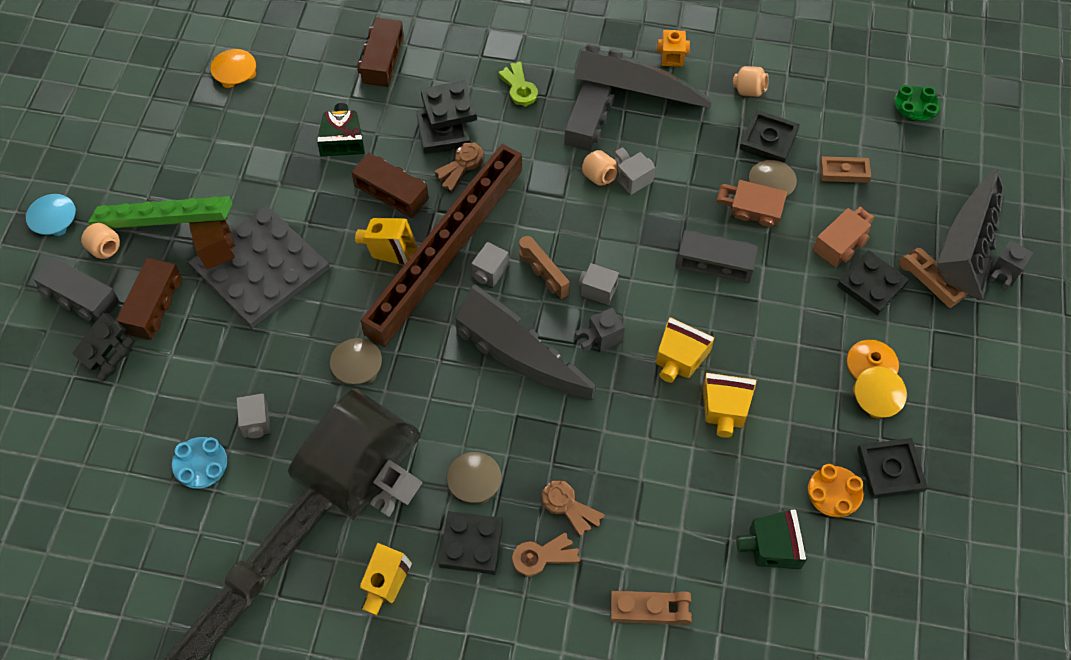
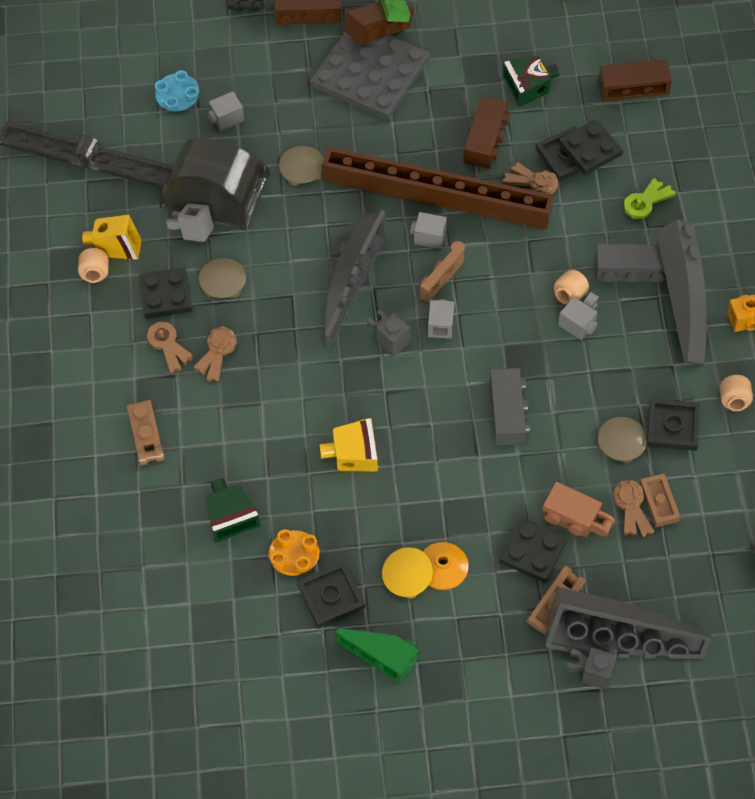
camera: 75 degrees right, 0 degrees up
yellow torso [355,218,418,265] -> none
yellow torso [656,317,715,383] -> none
nougat brick [716,180,787,227] -> none
none -> light nougat head [78,248,109,283]
none -> green slope [336,628,419,684]
none -> medium nougat piece [613,480,654,538]

